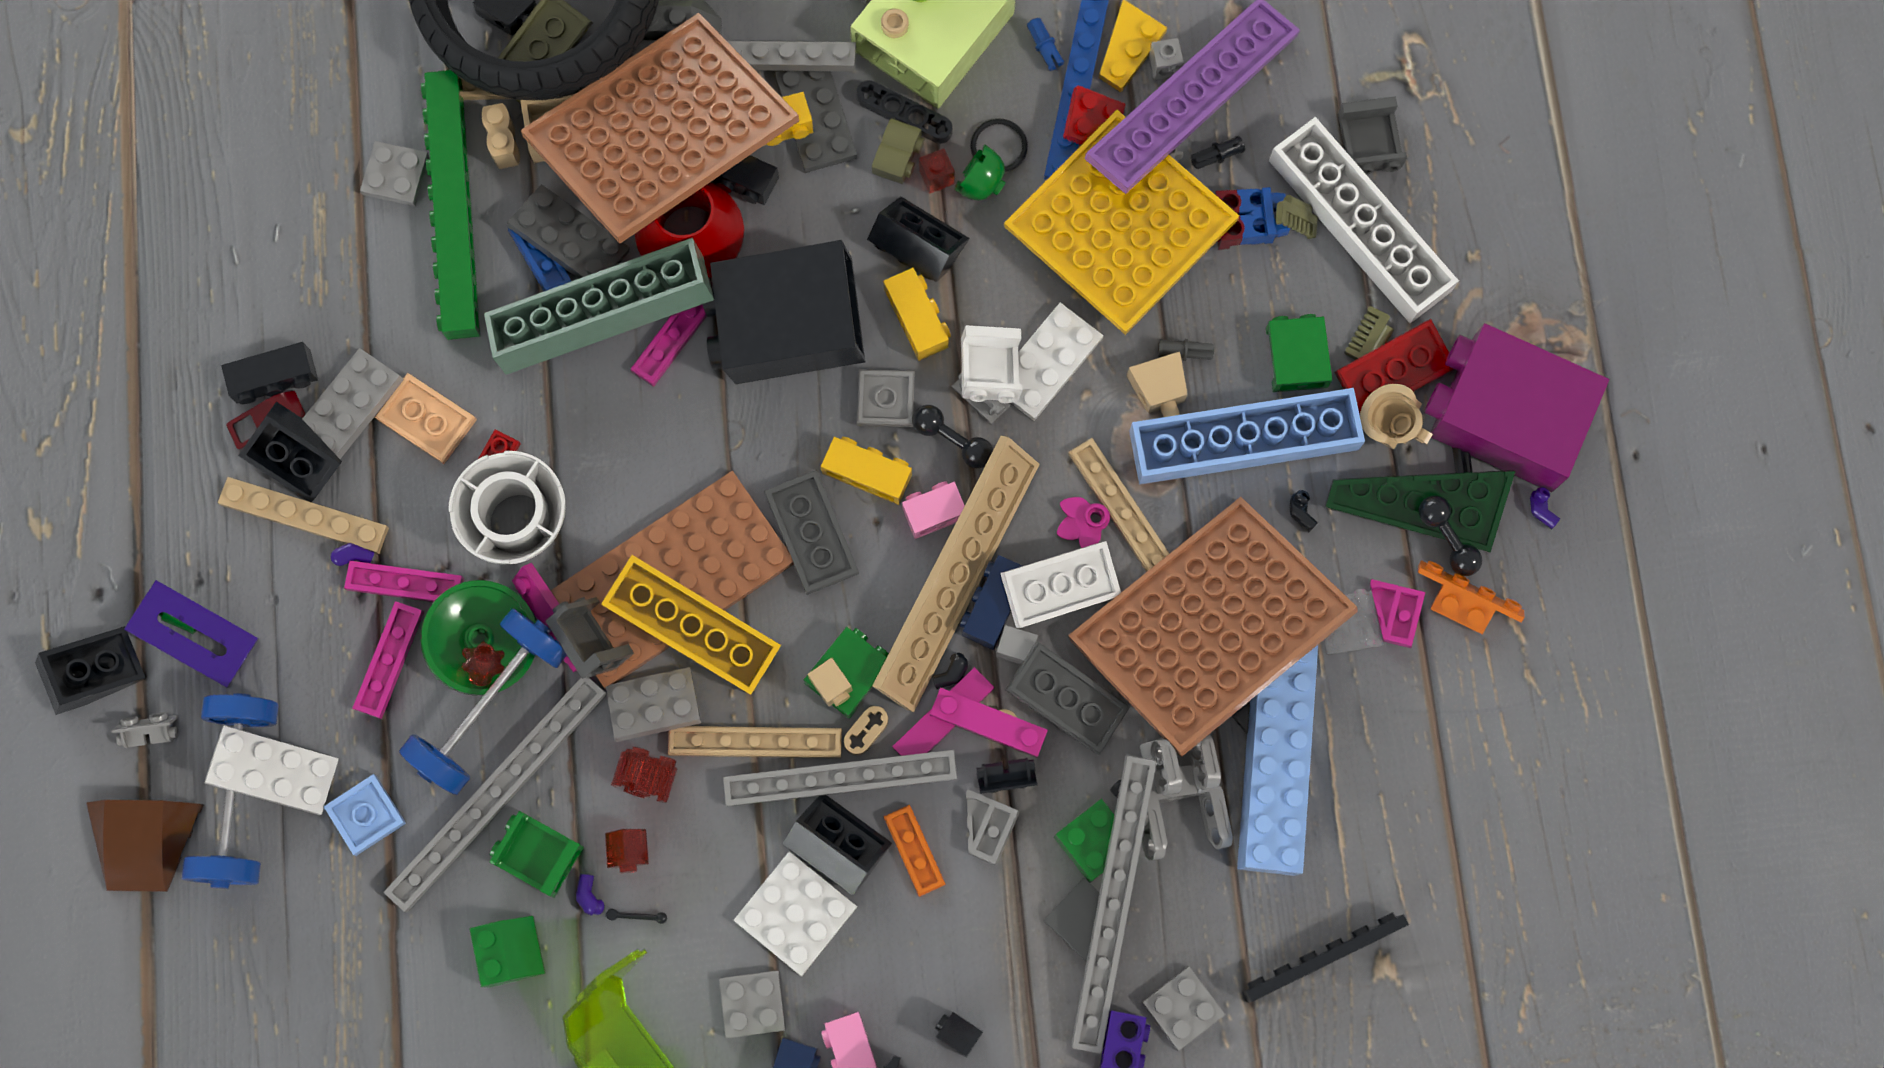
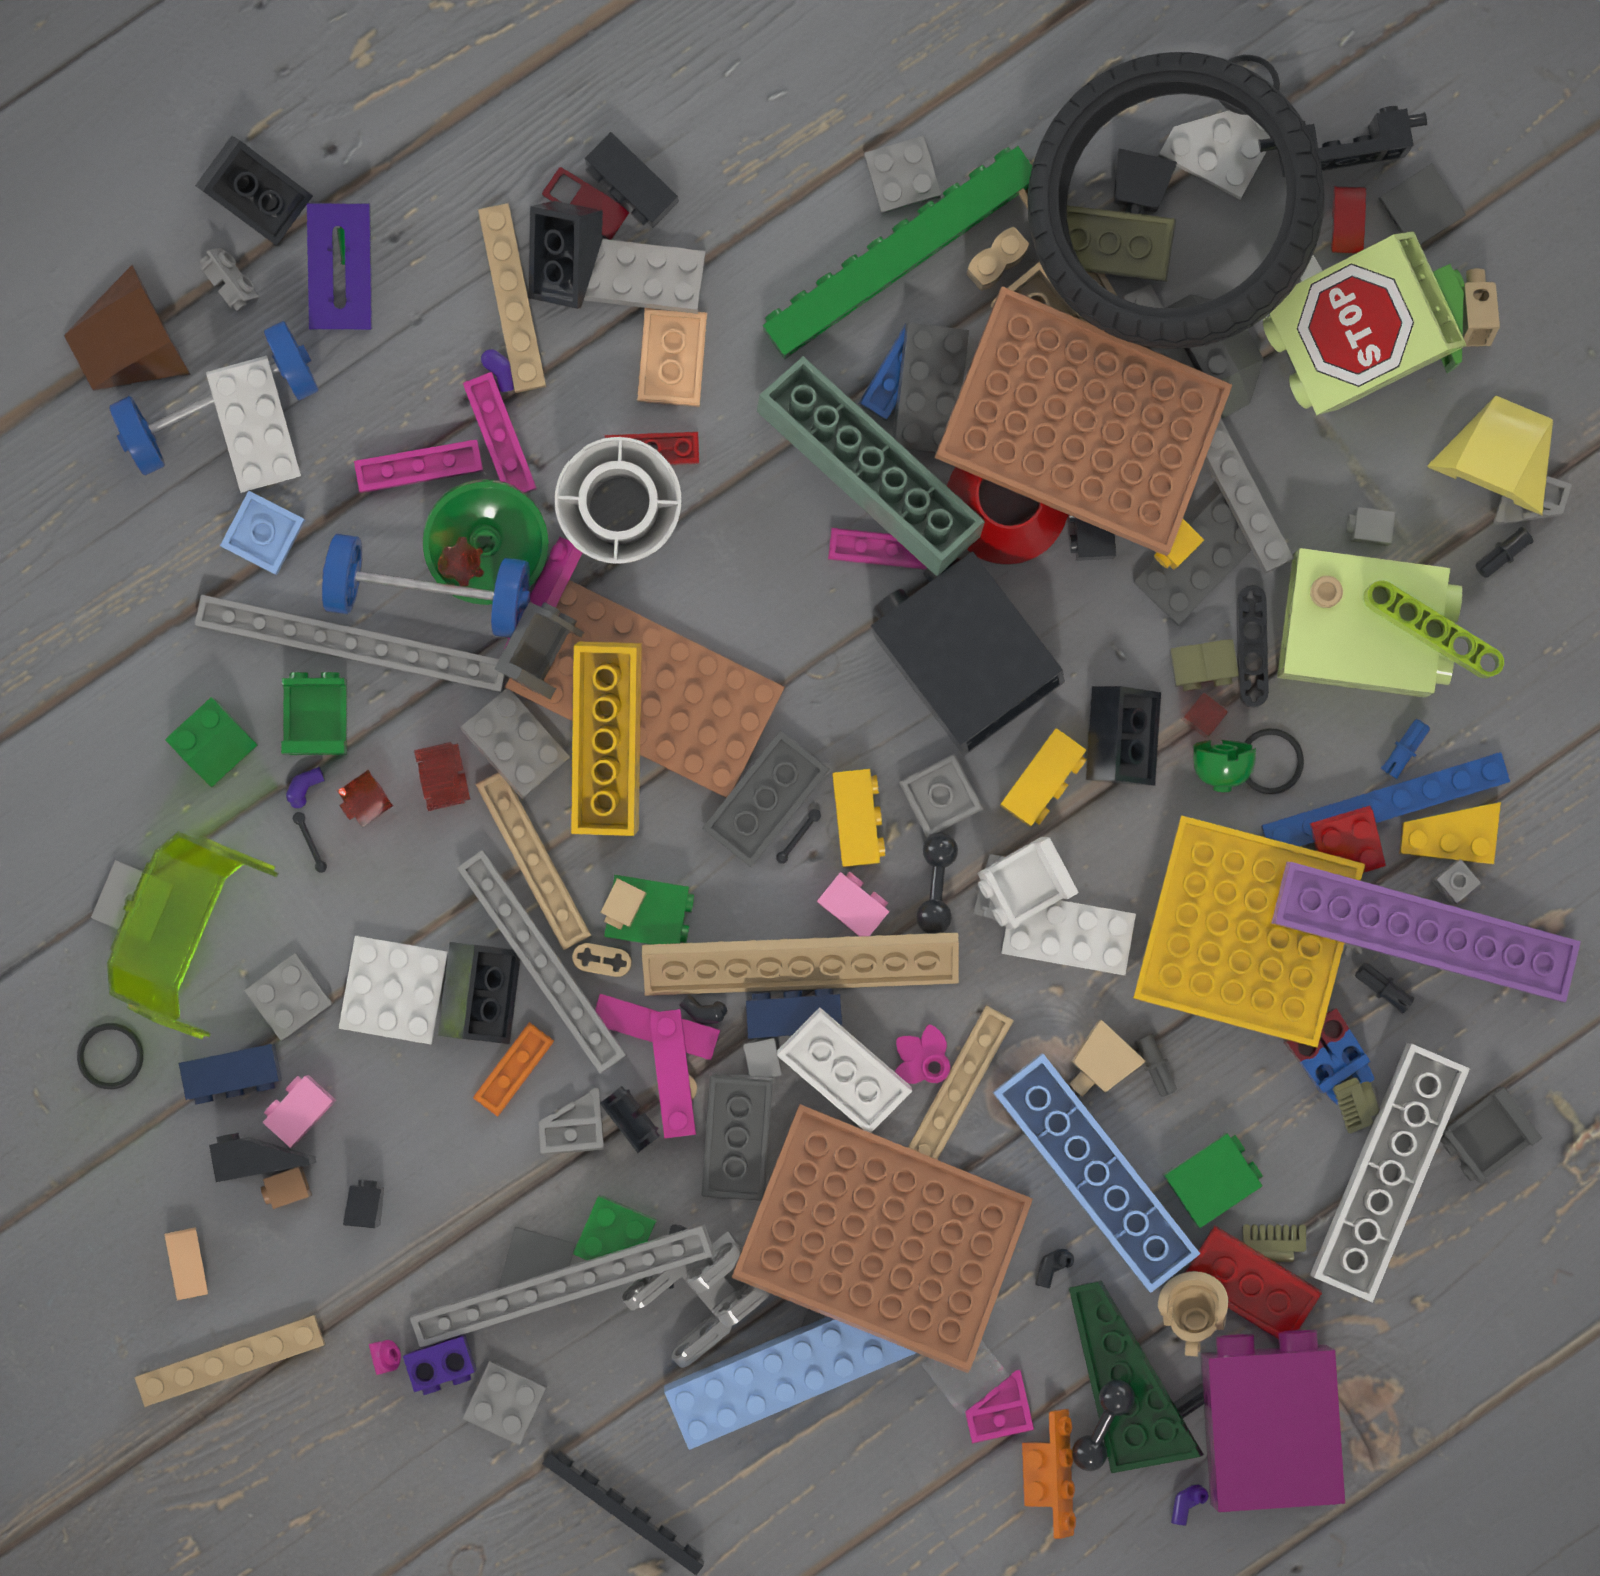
camera: 60 degrees right, 10 degrees up
none -> black hinge [776,809,821,864]

